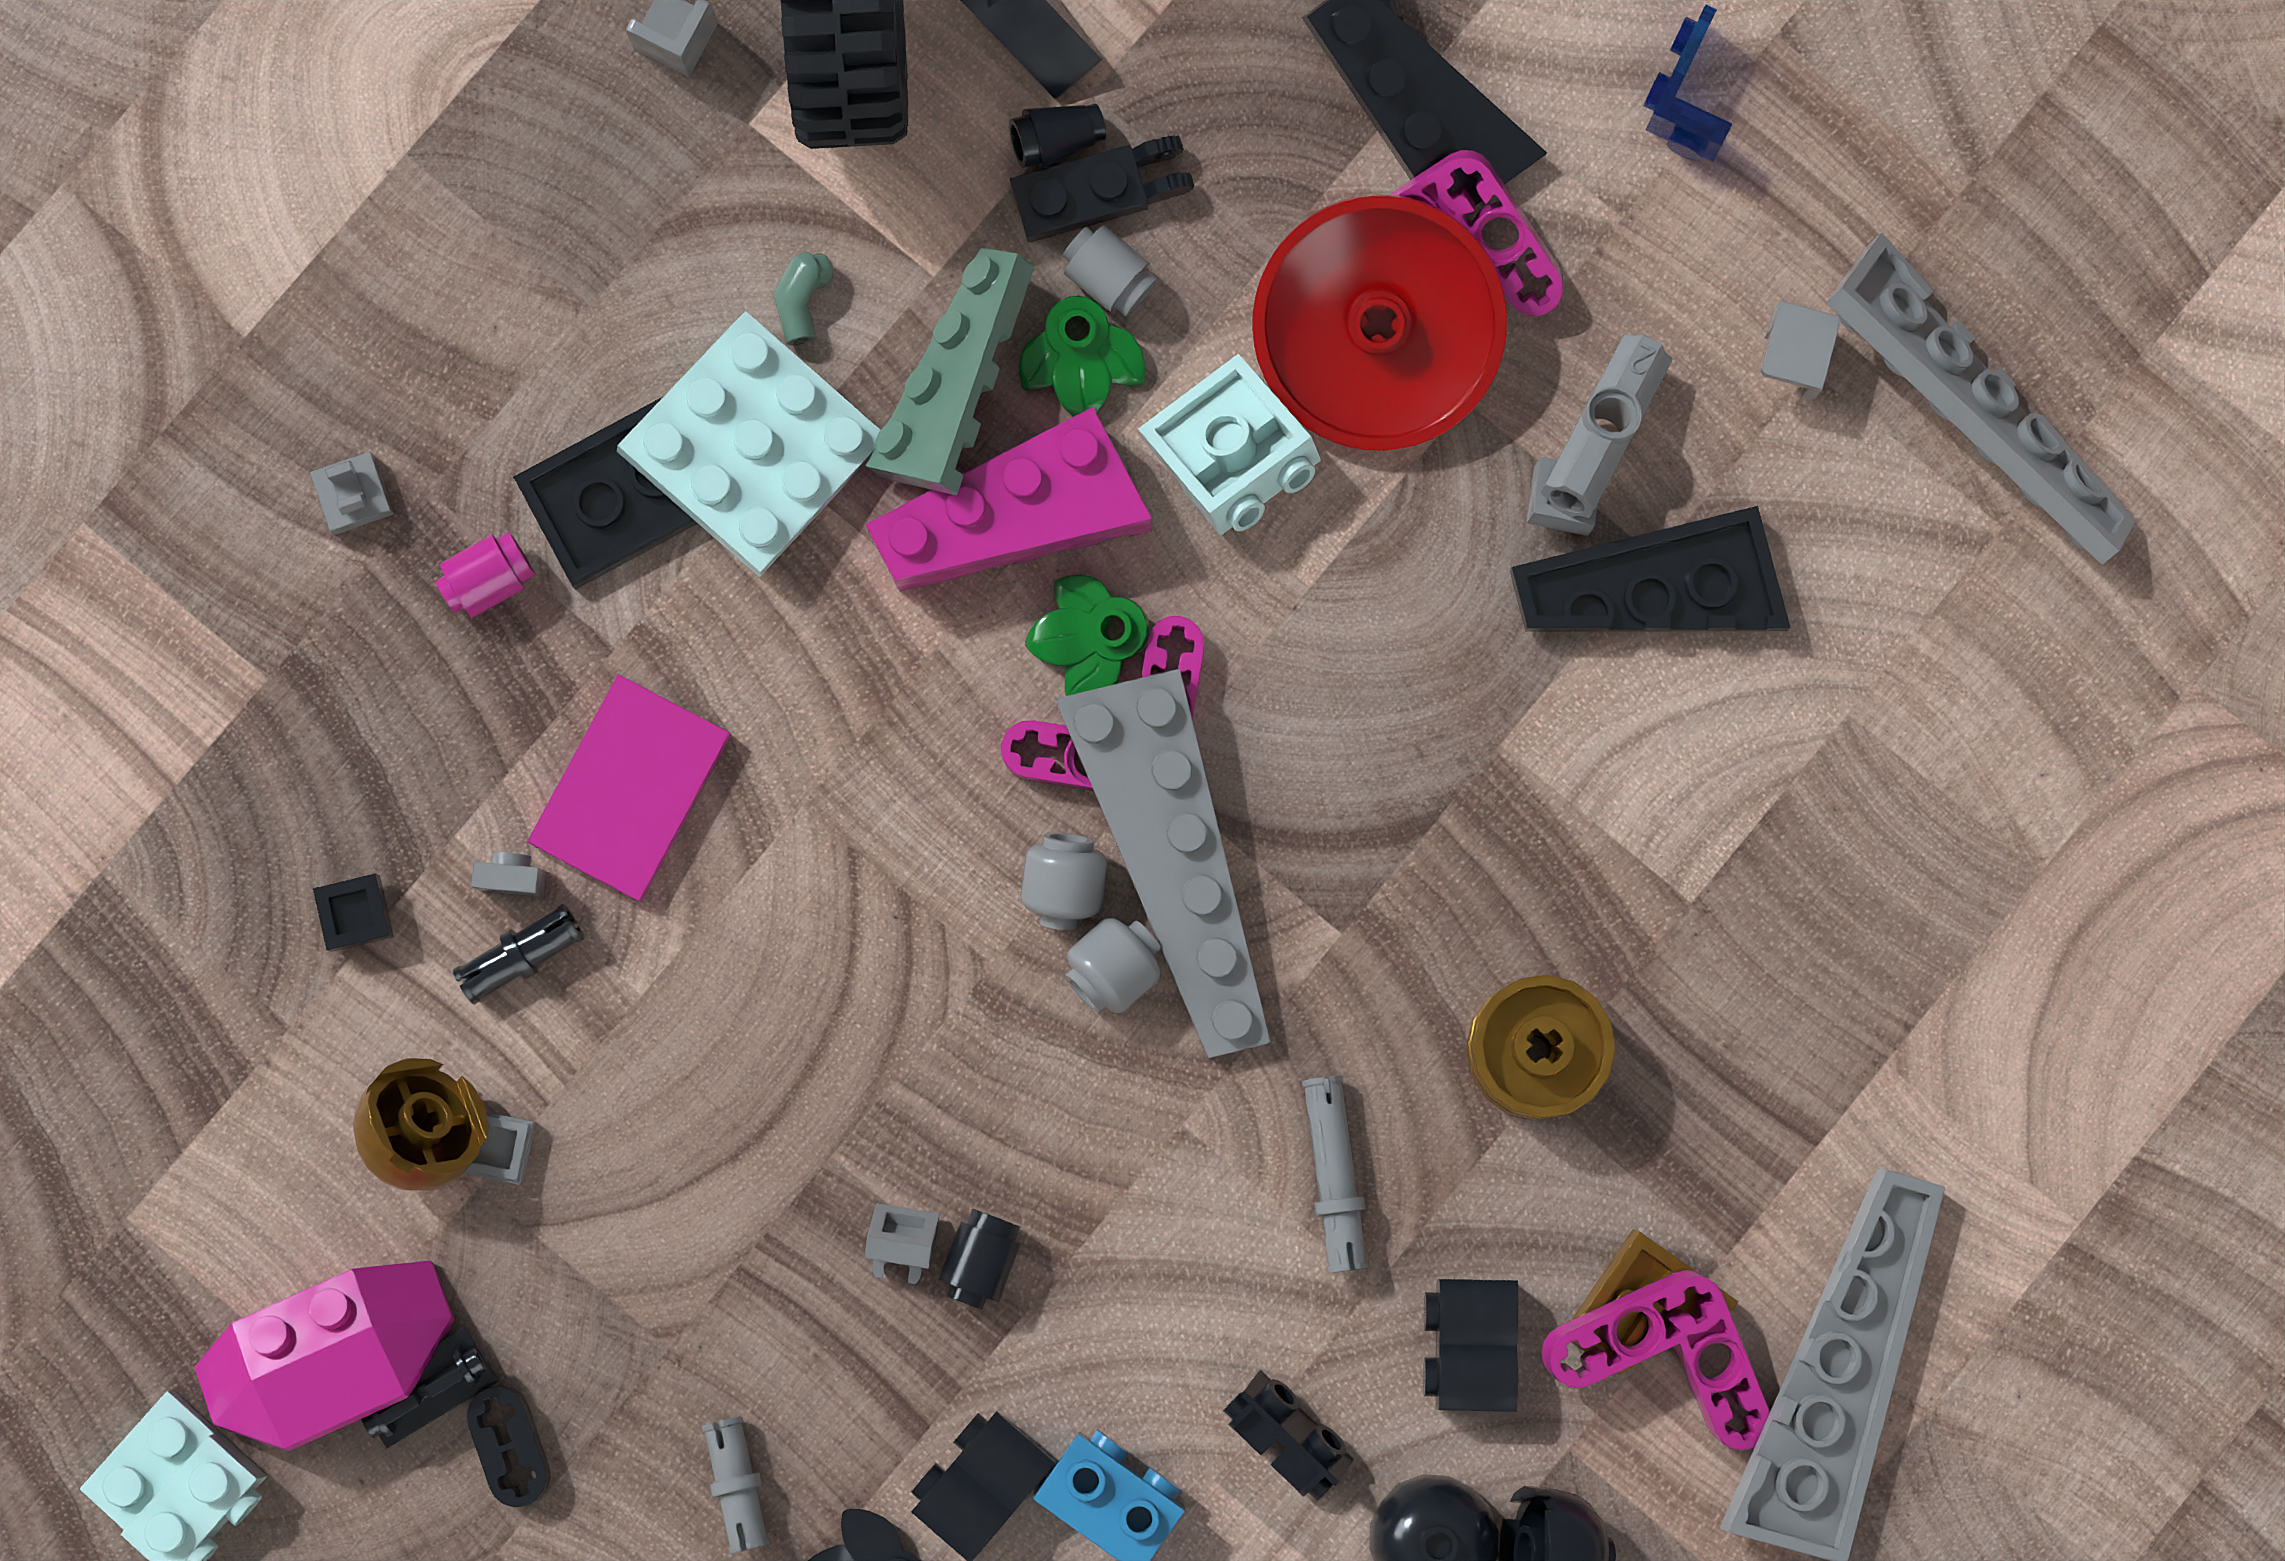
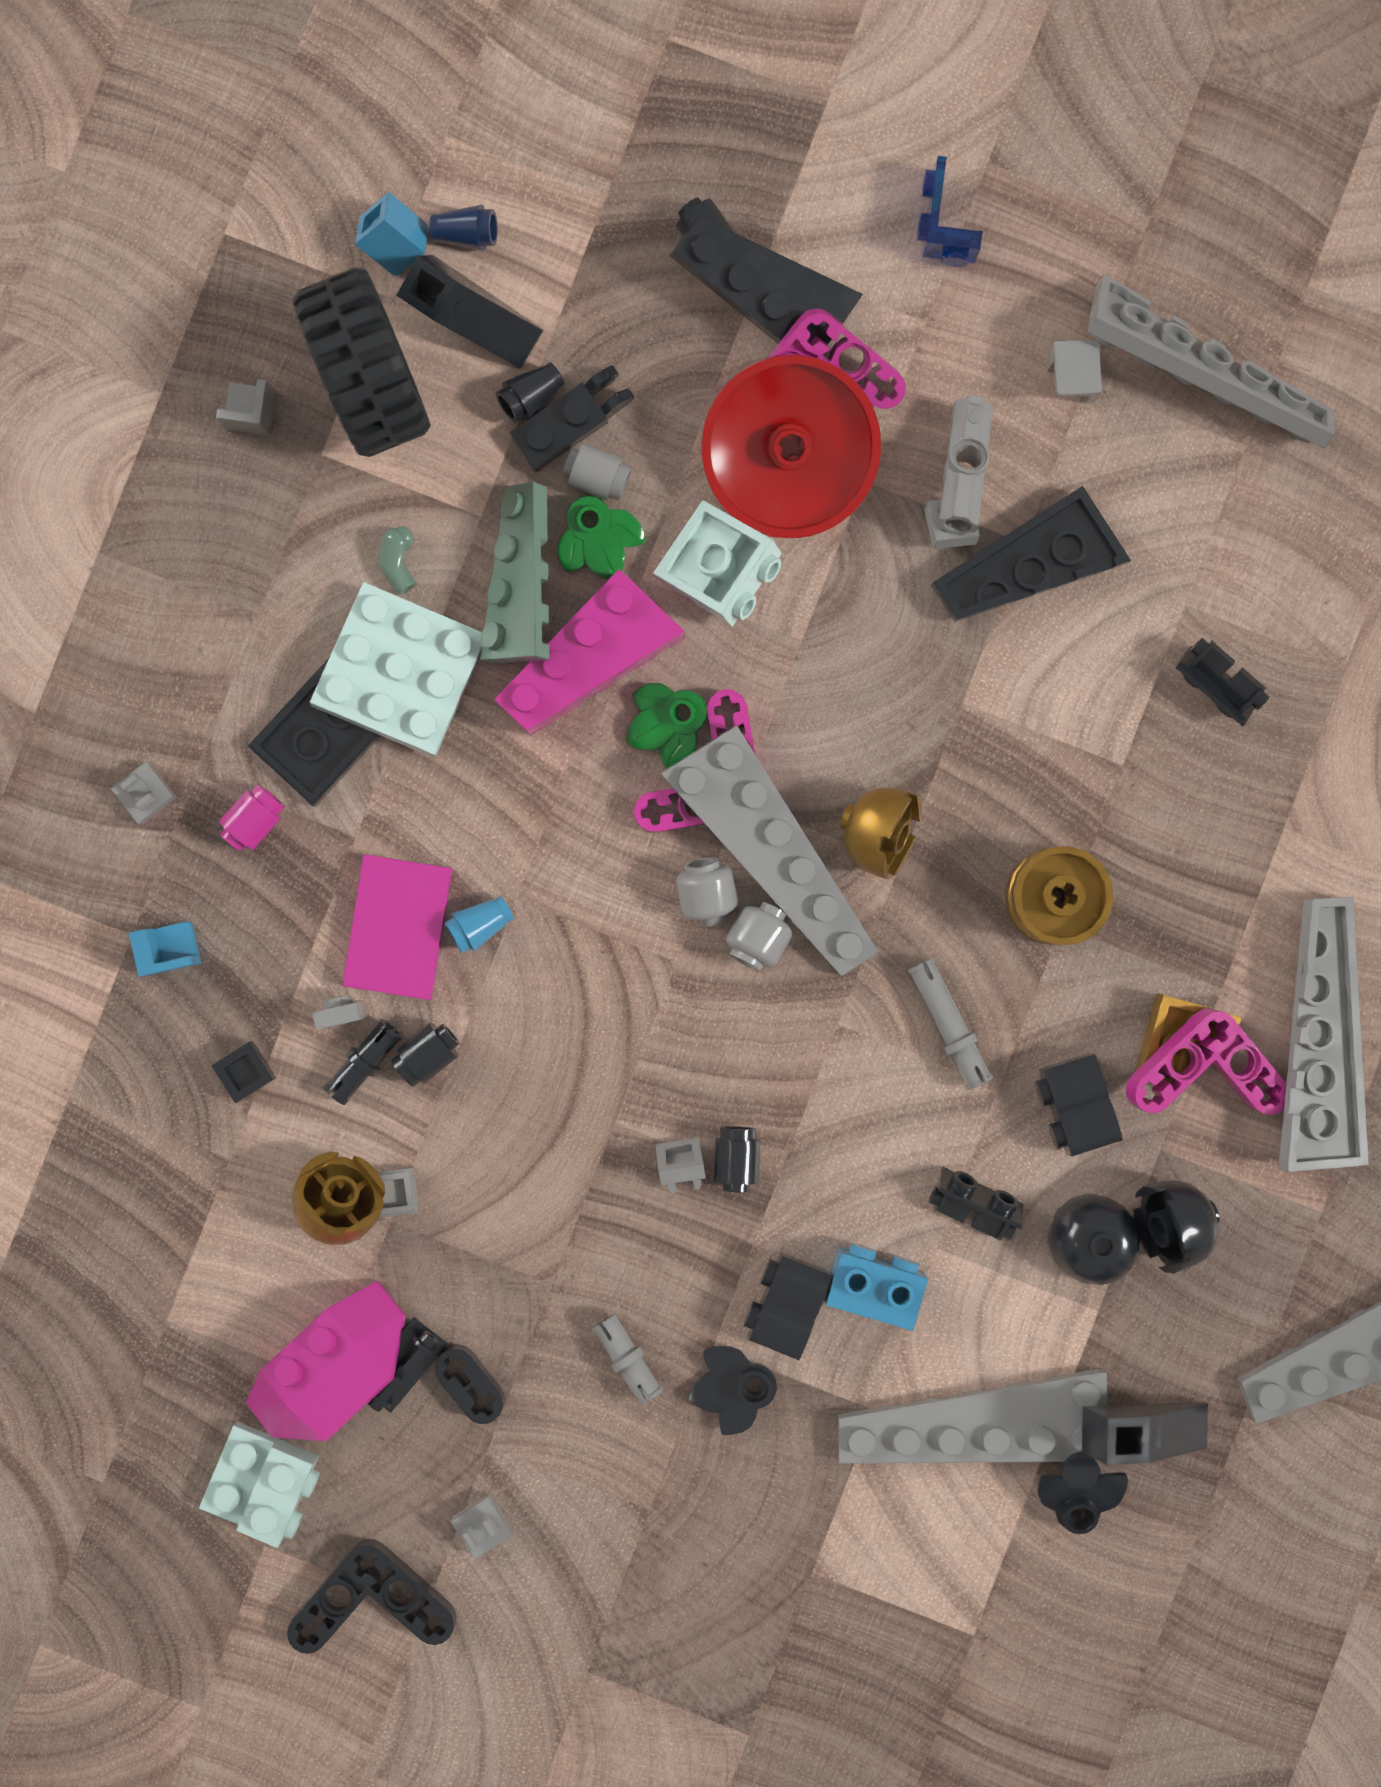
camera: 20 degrees left, 5 degrees up
none -> dark azure panel [129,922,202,977]
none -> black brick [391,1022,460,1087]
none -> dark azure cone [444,896,514,954]
none -> pearl gold cylinder [840,787,922,879]
none -> black hinge [1175,637,1270,727]

